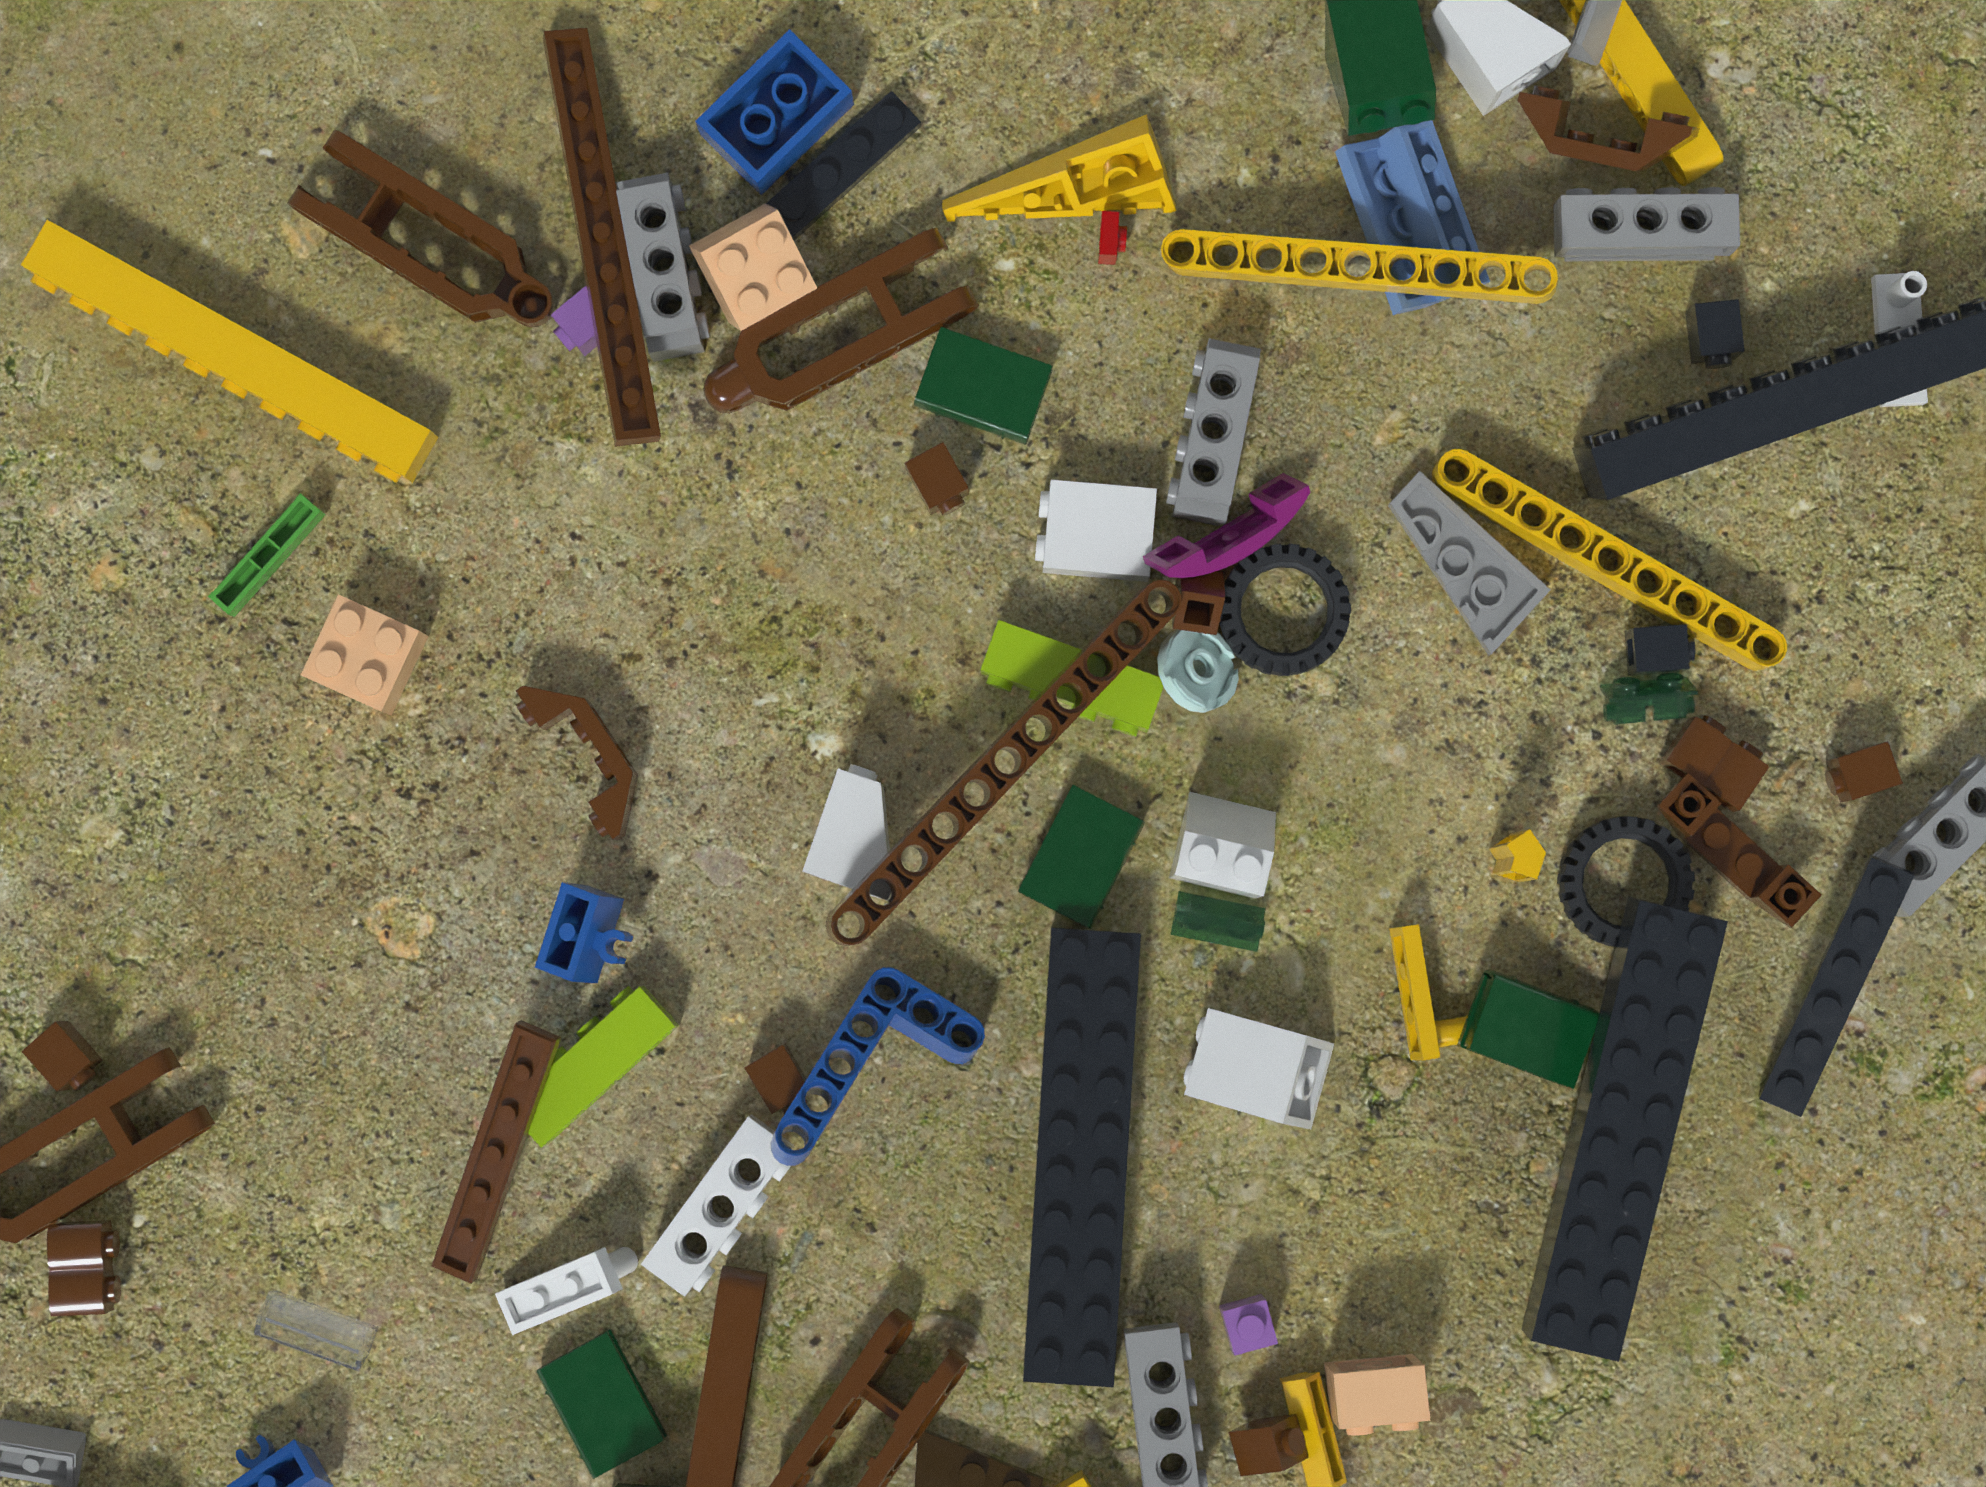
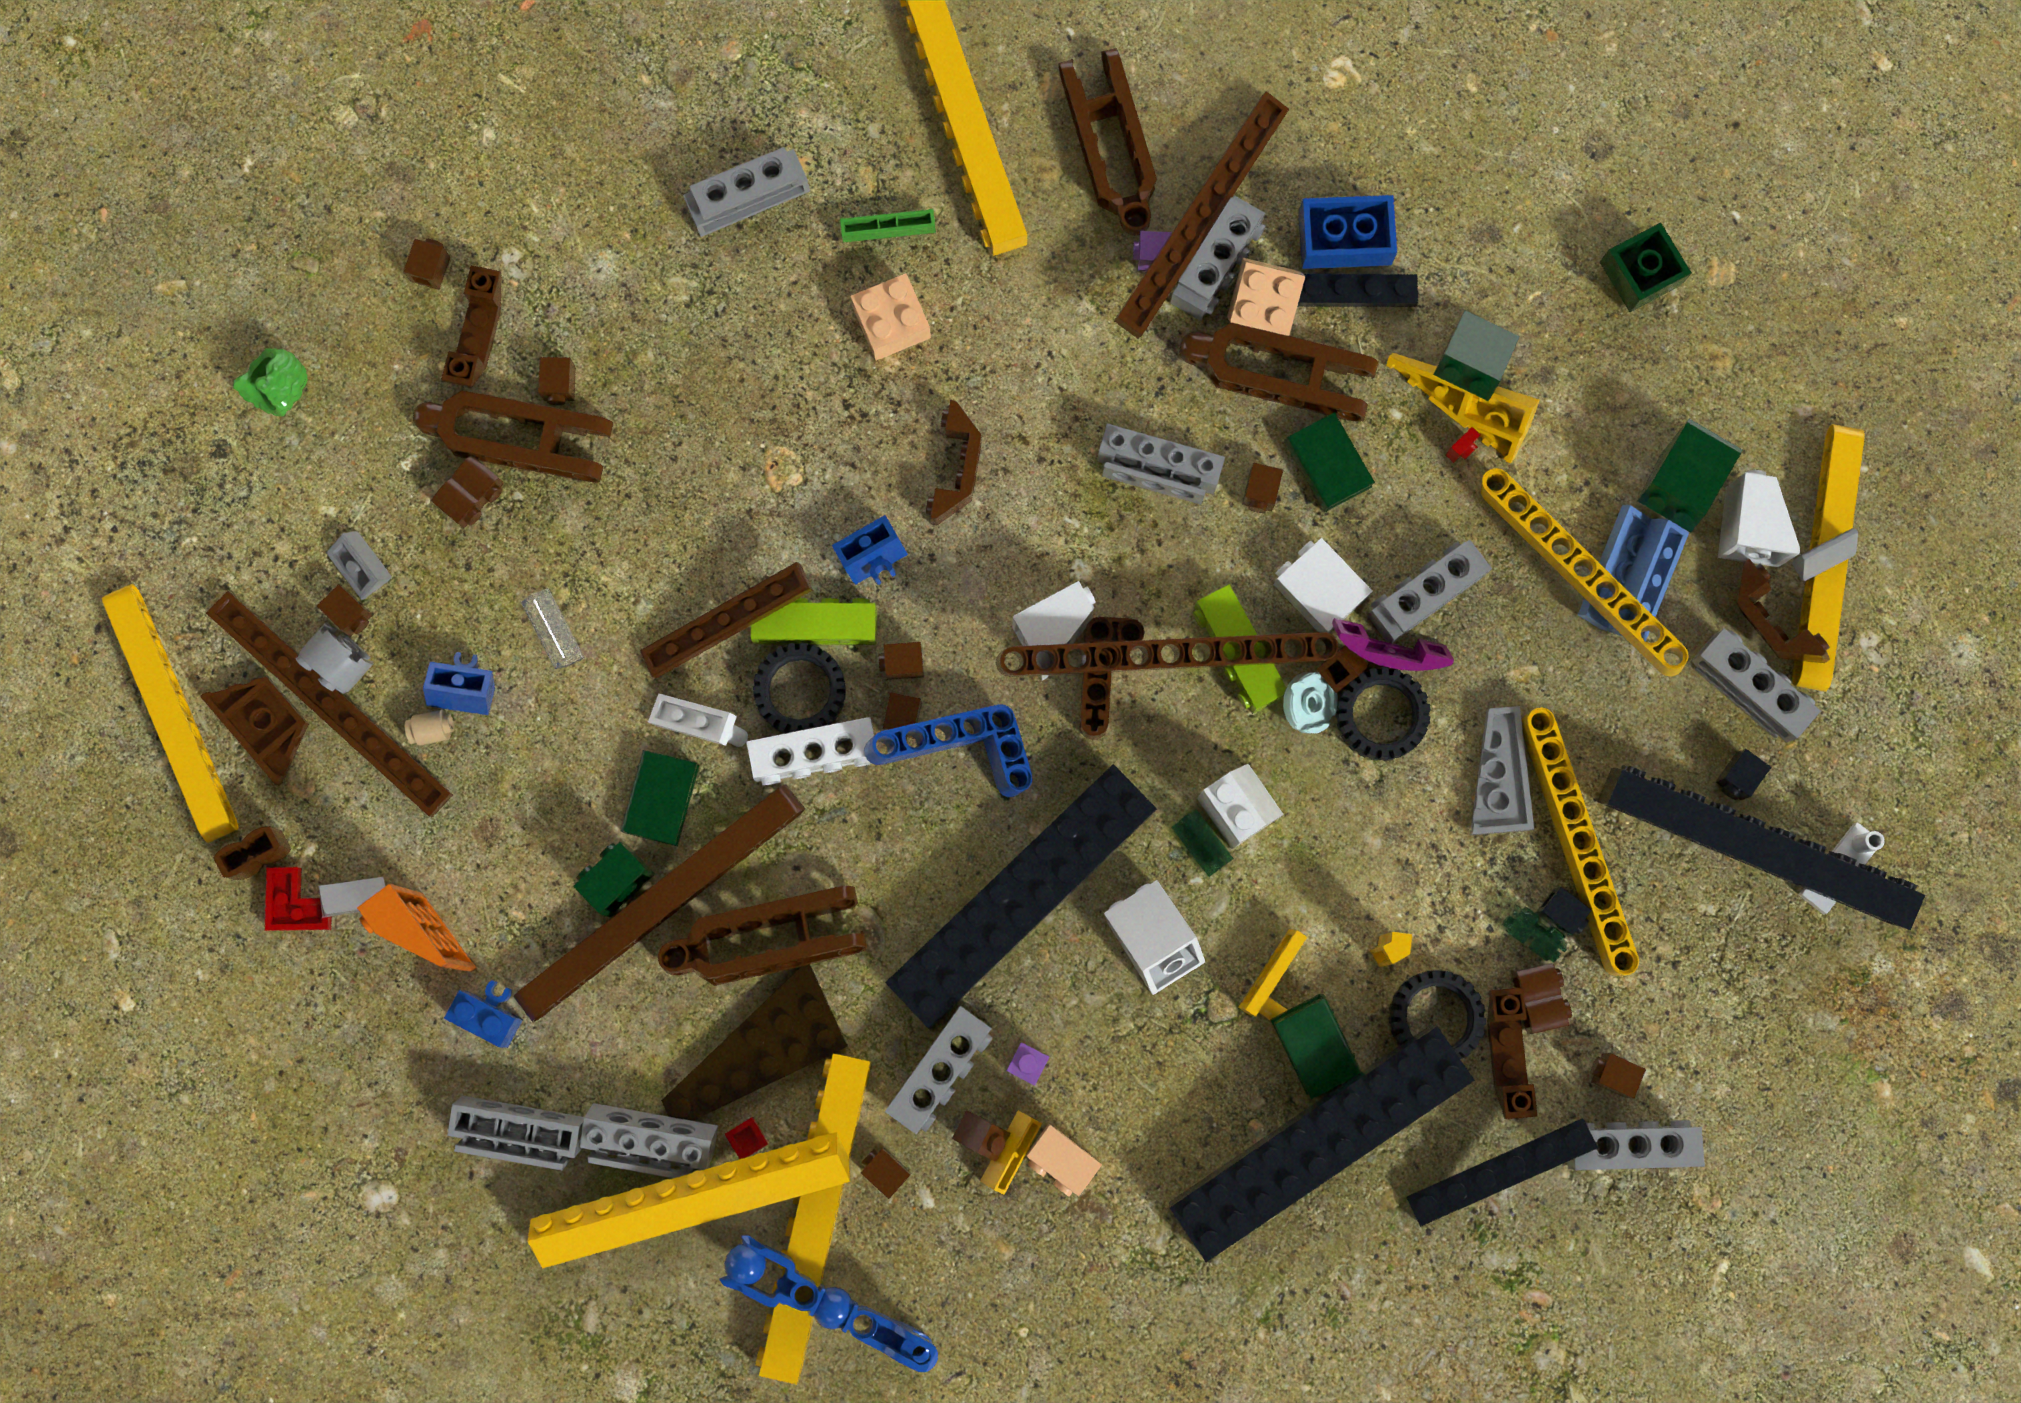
camera: 40 degrees right, 5 degrees down
dark green piece [1018,785,1145,929] -> none
none -> light grey brick [683,147,810,237]
none -> black tyre [753,643,846,734]
none -> reddish brown brick [878,642,924,680]
none -> reddish brown beam [1080,617,1145,740]
none -> light grey brick [1097,423,1225,505]
none -> brick [1433,310,1520,401]

